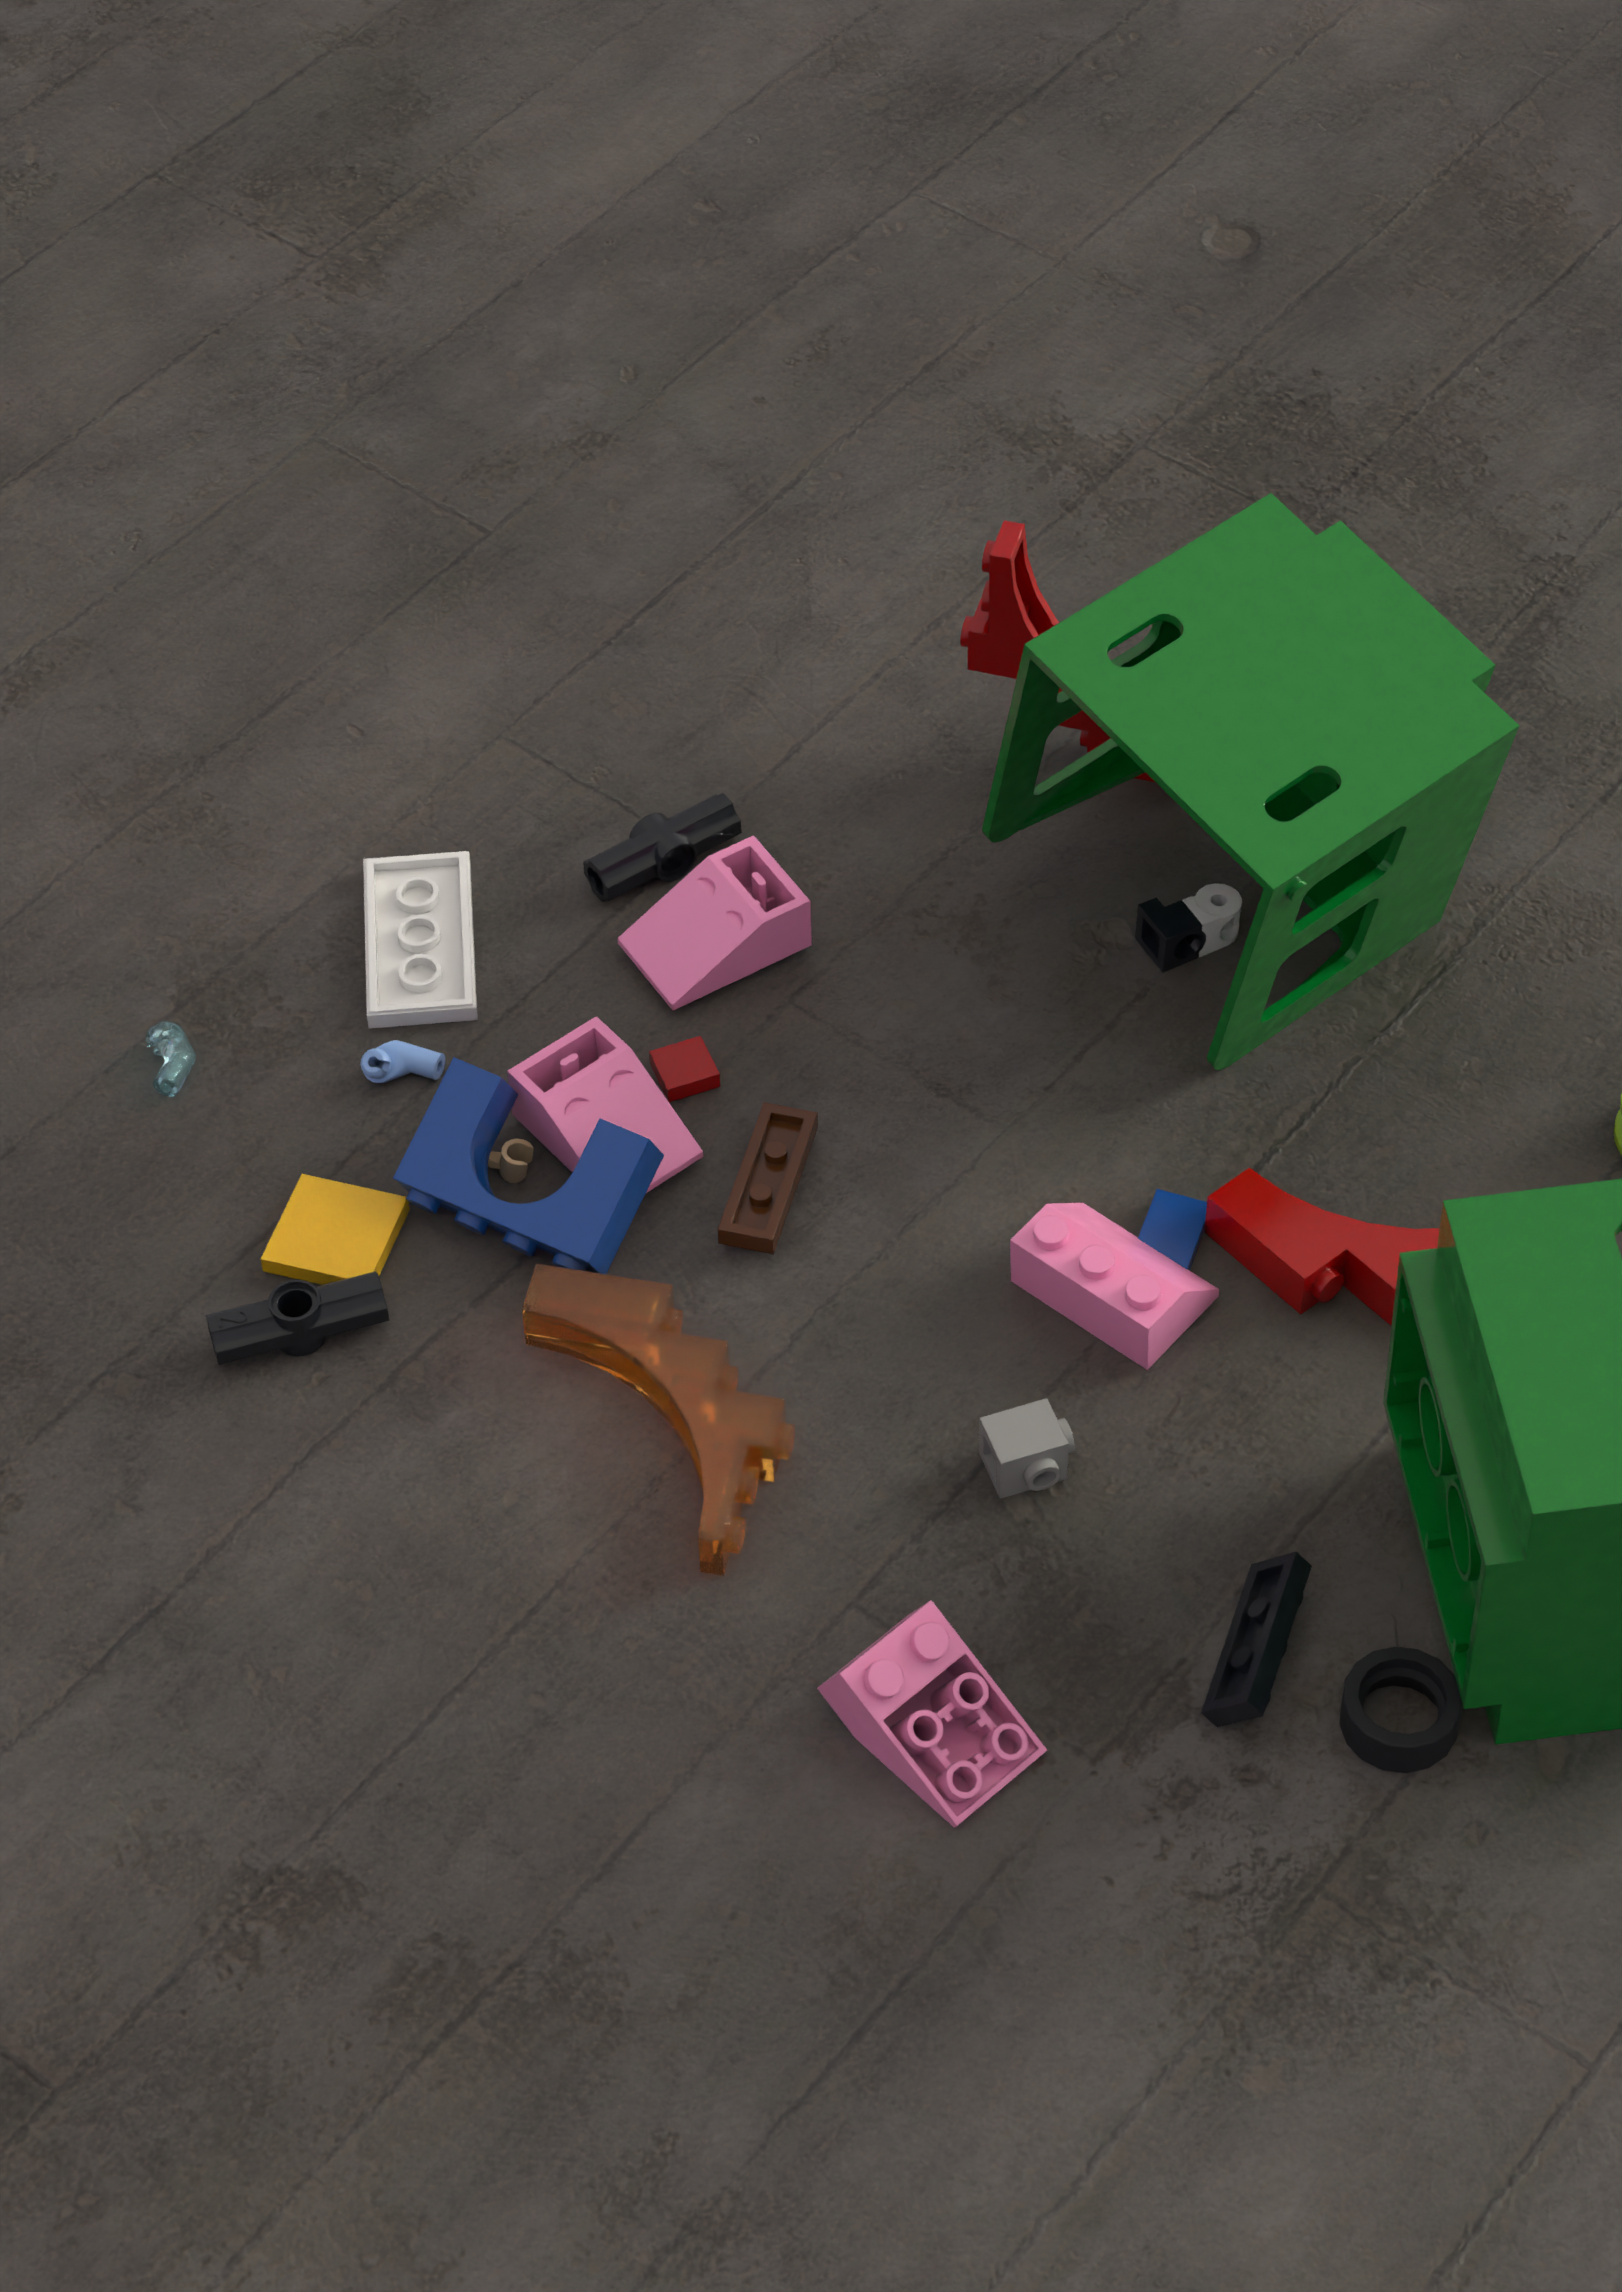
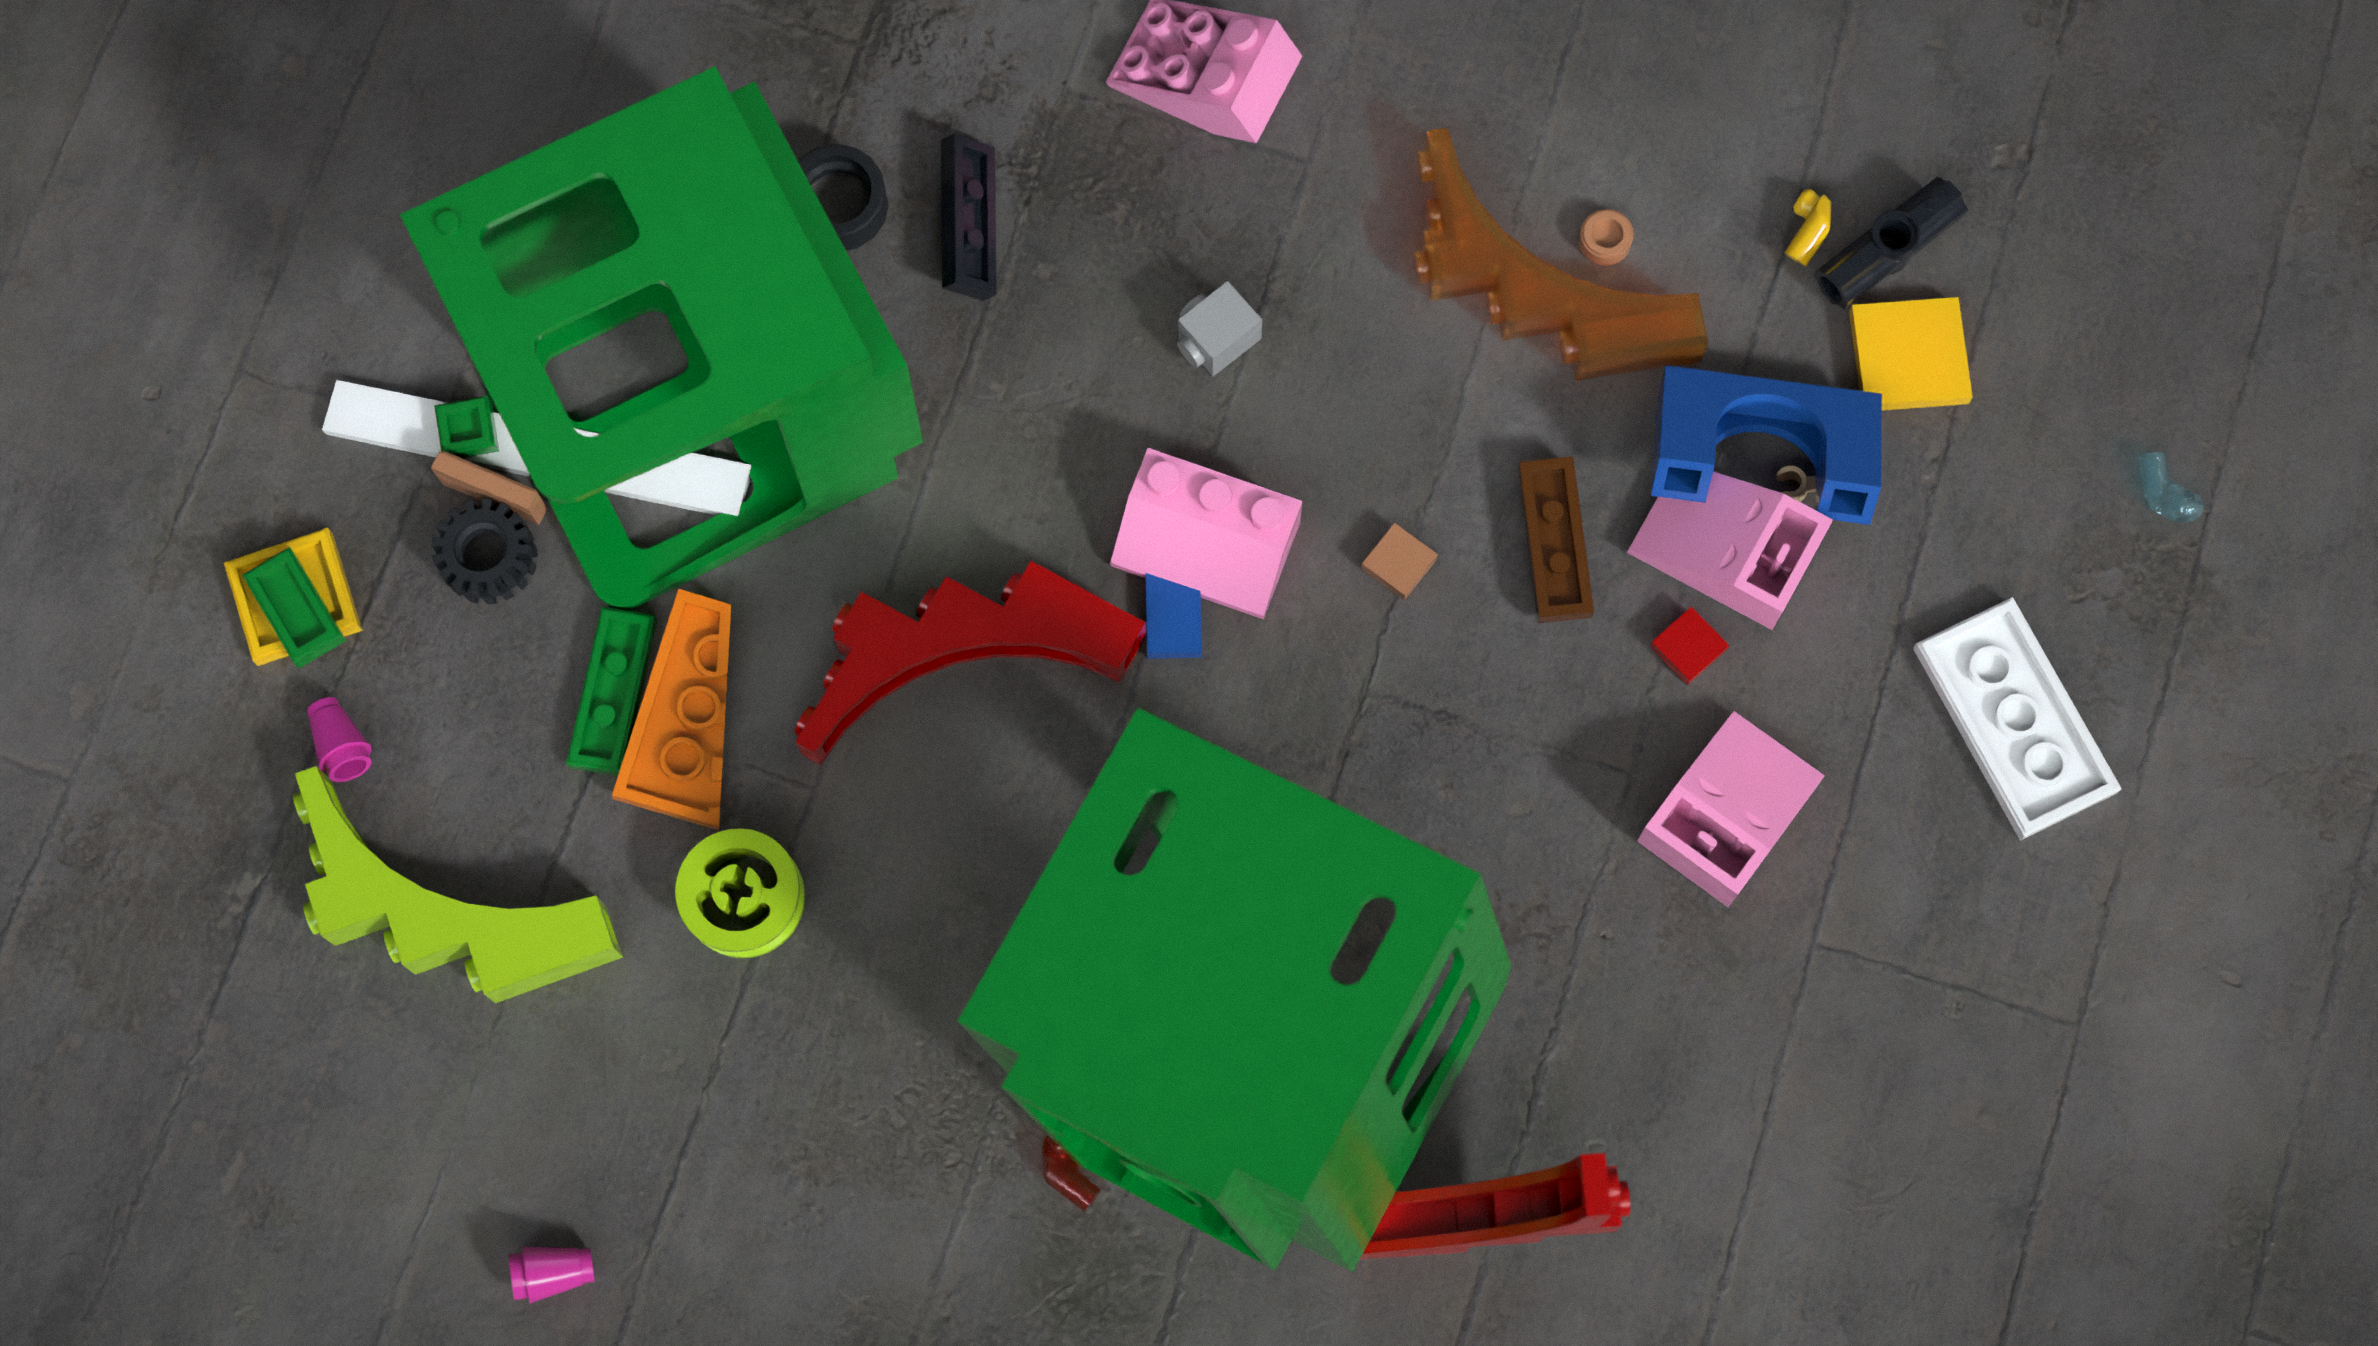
camera: 160 degrees right, 25 degrees up
light blue arm [360,1040,445,1083] -> none
black piece [583,793,742,902] -> none
none -> nougat tile [1361,523,1438,601]
none -> nougat tile [1579,209,1634,266]
none -> yellow arm [1784,189,1832,267]

